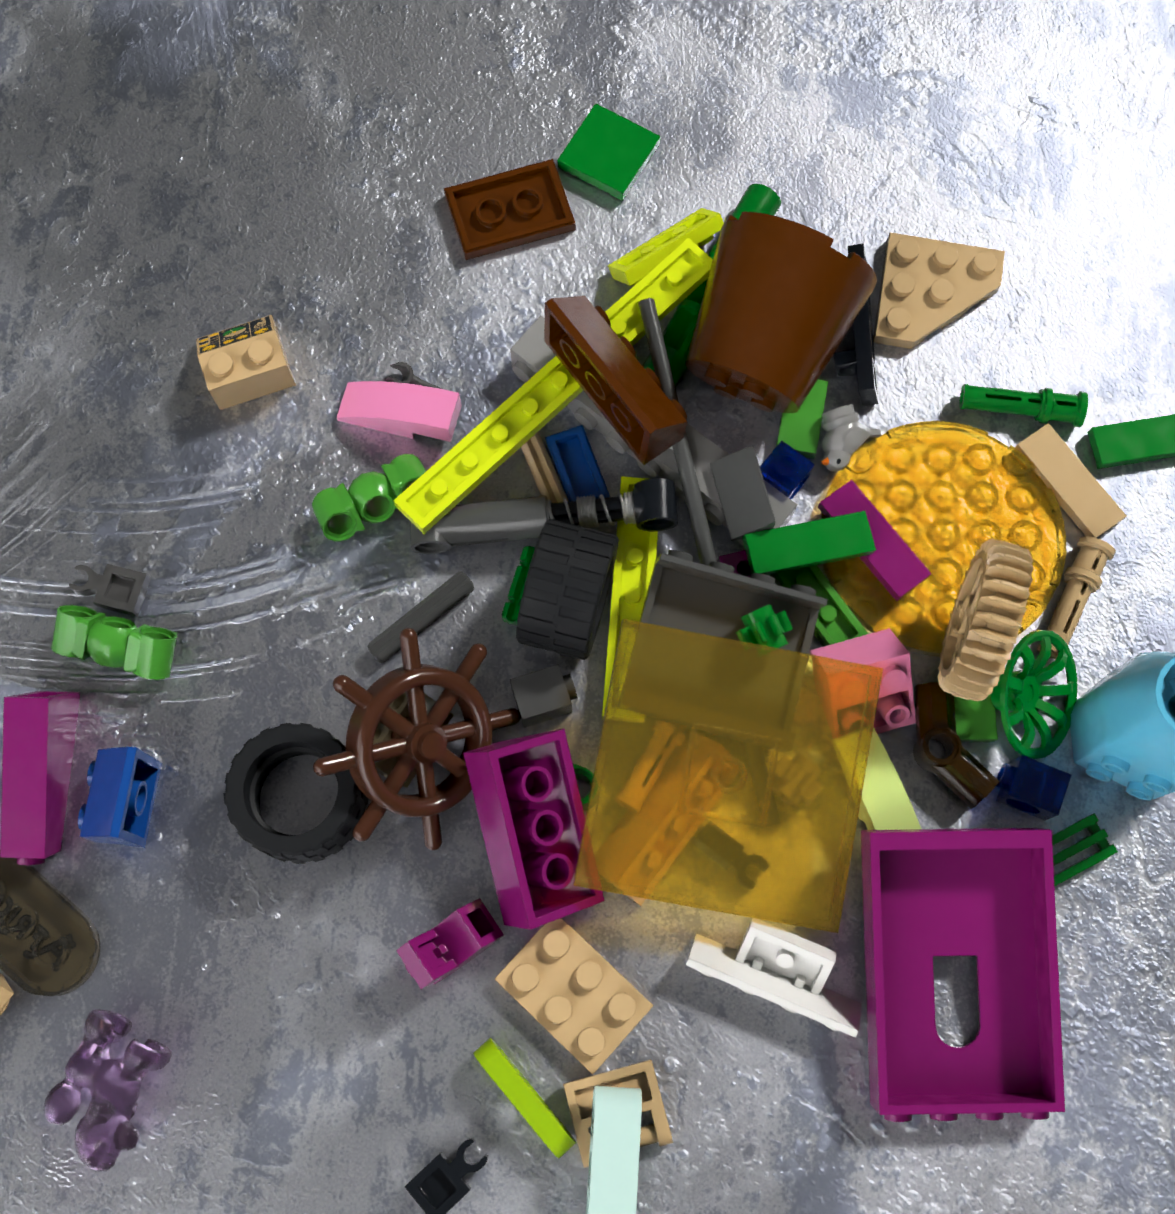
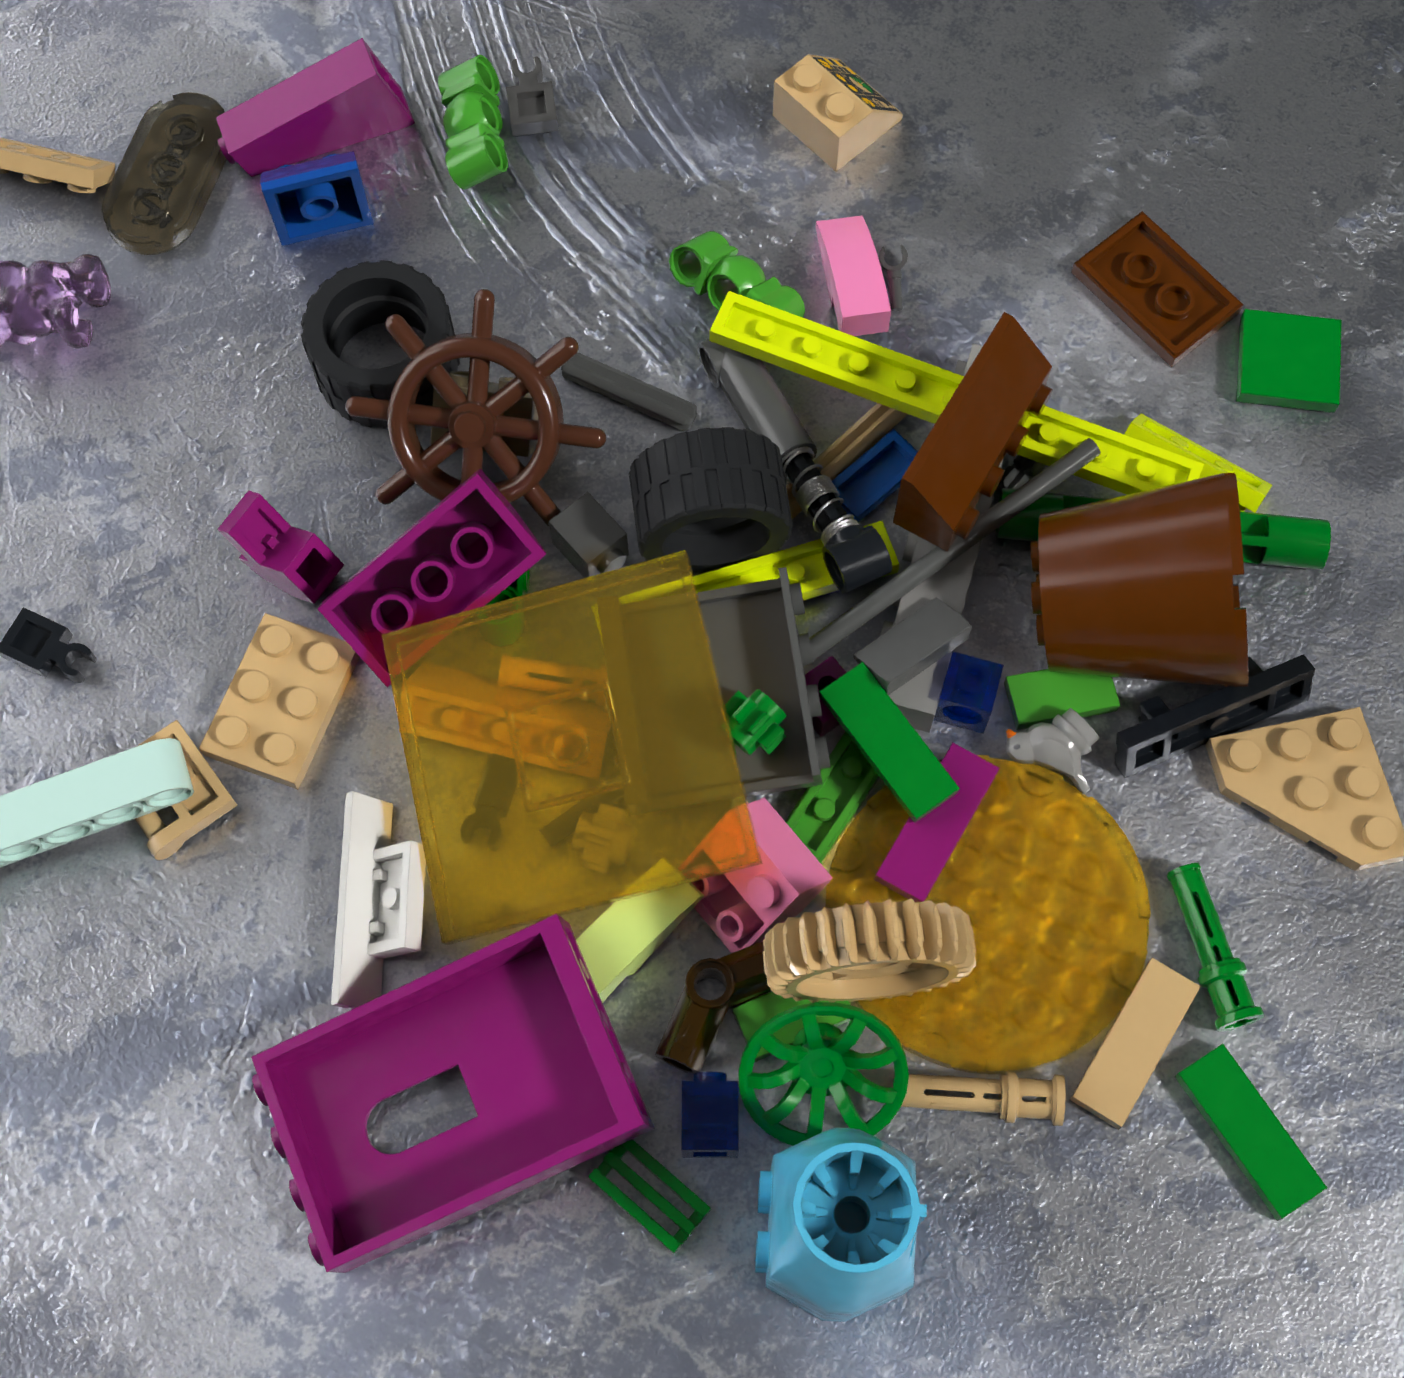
camera: 70 degrees right, 5 degrees down
lime beam [473,1037,577,1159] -> none

